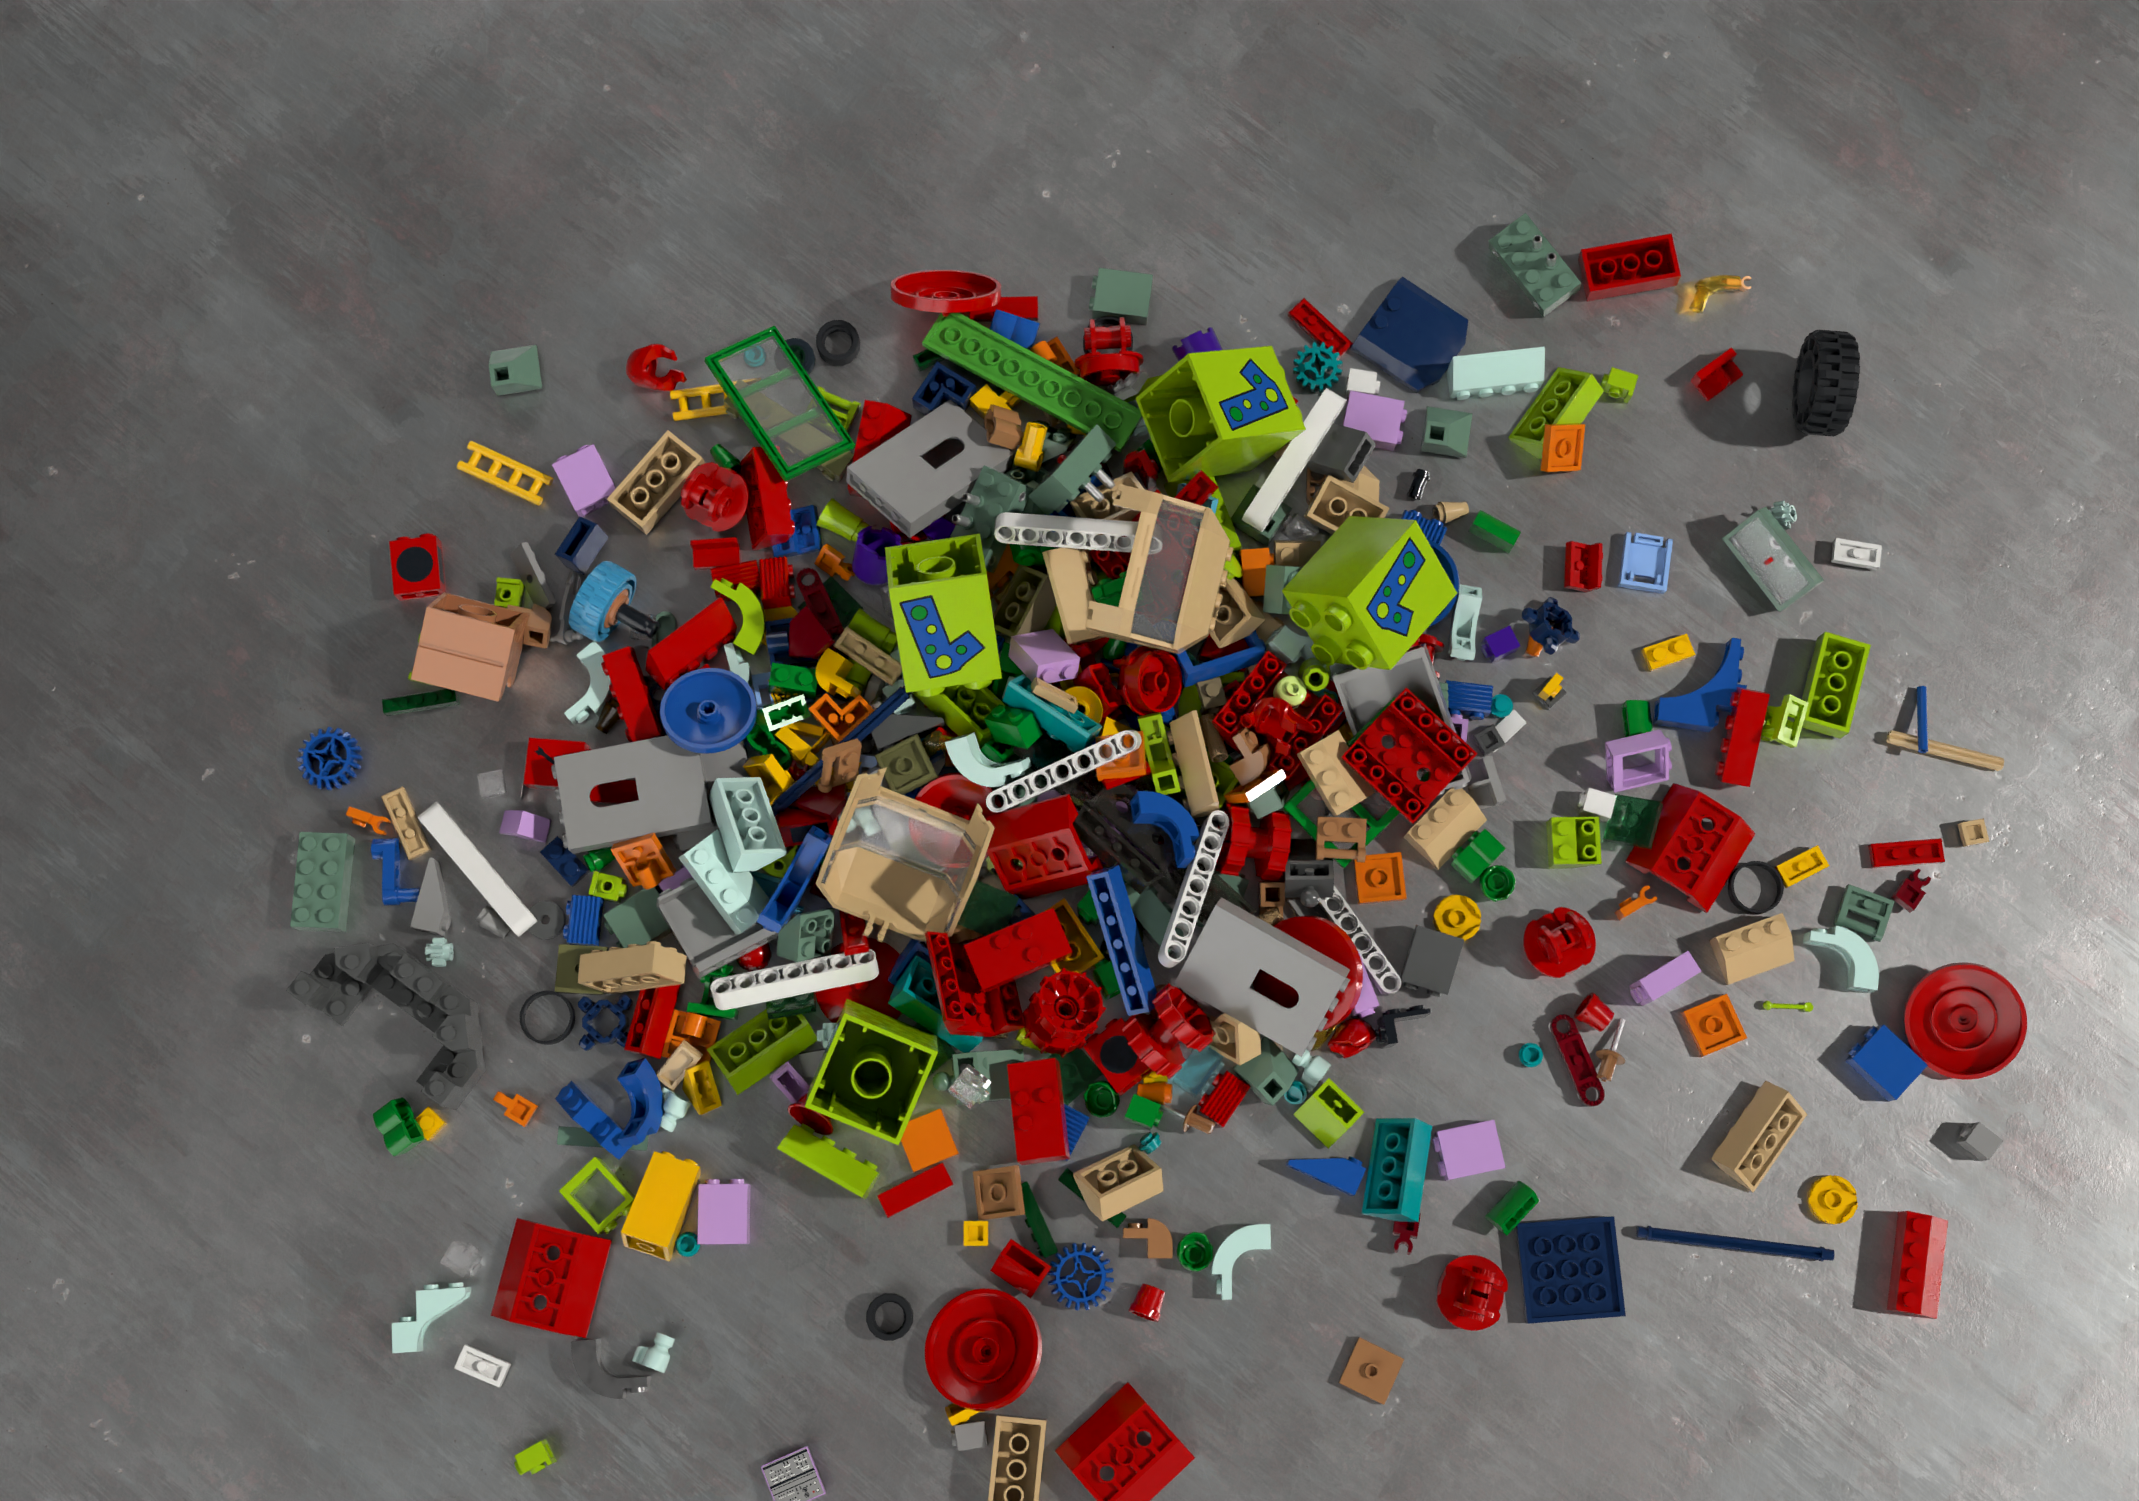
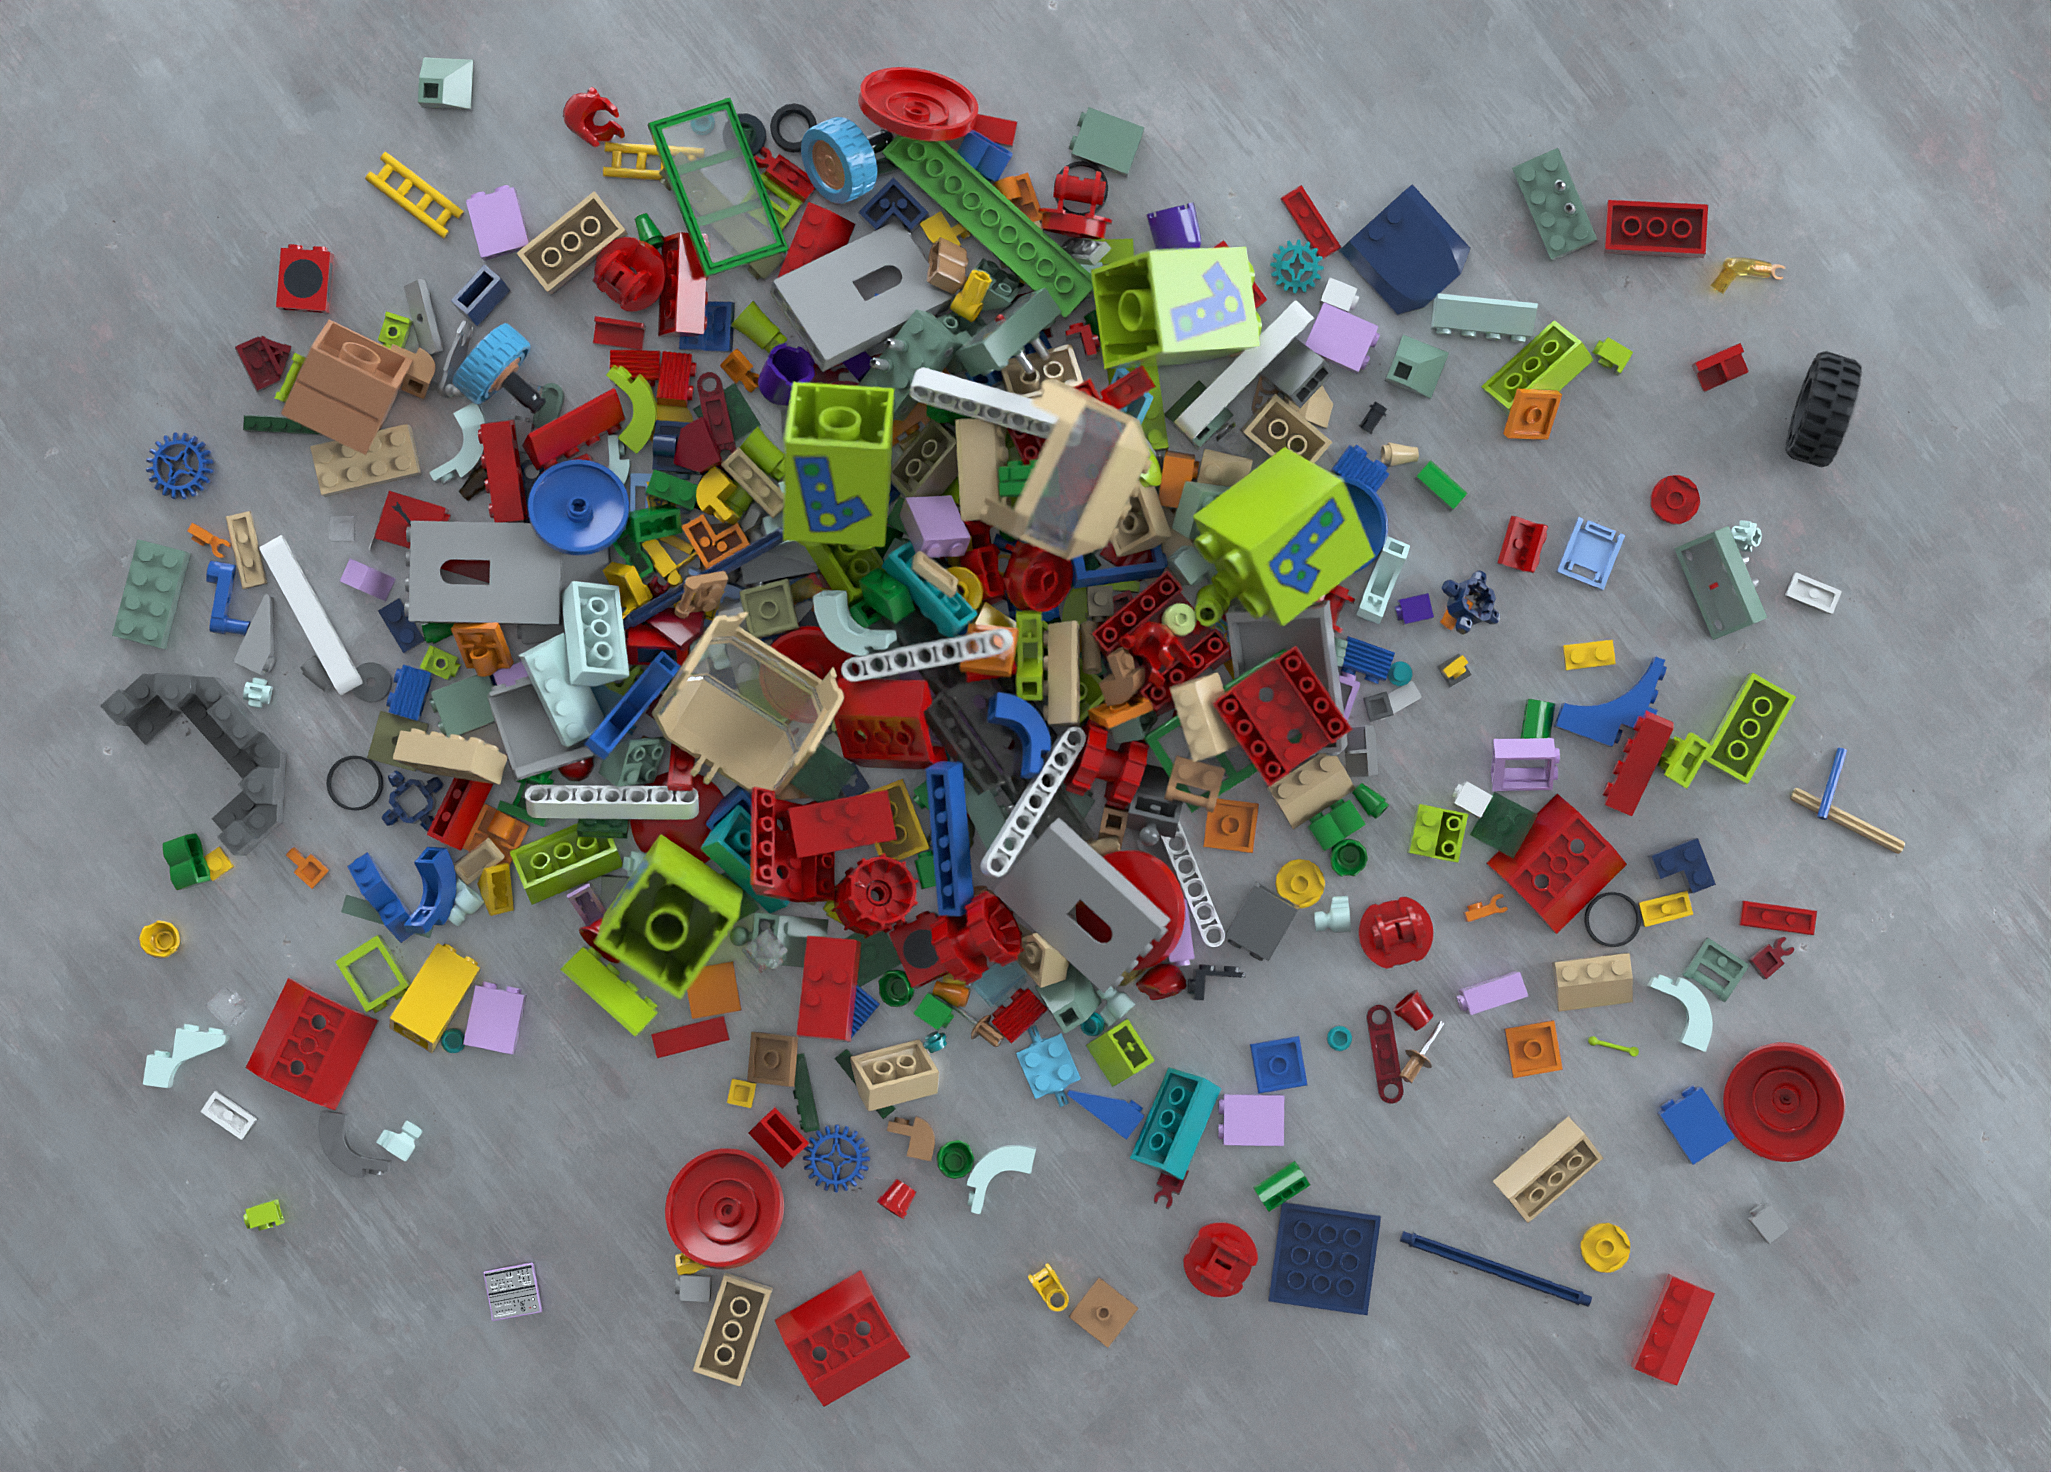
camera: 15 degrees right, 10 degrees up
black tyre [866,1293,913,1341] -> none
tan plate [1957,818,1990,847] -> none
none -> yellow hair [139,921,181,958]
none -> dark red slope [235,336,292,393]
none -> tan brick [310,424,422,497]
none -> red plate [754,147,816,203]
none -> dark azure wheel [801,117,894,204]
none -> medium azure plate [1015,1025,1081,1107]
none -> yellow piece [1027,1263,1069,1311]
none -> blue tile [1250,1036,1307,1094]
none -> light aqua piece [1314,896,1351,933]
none -> green cone [1352,783,1389,819]
none -> dark blue brick [1648,838,1716,894]
none -> red tile [1650,475,1700,525]

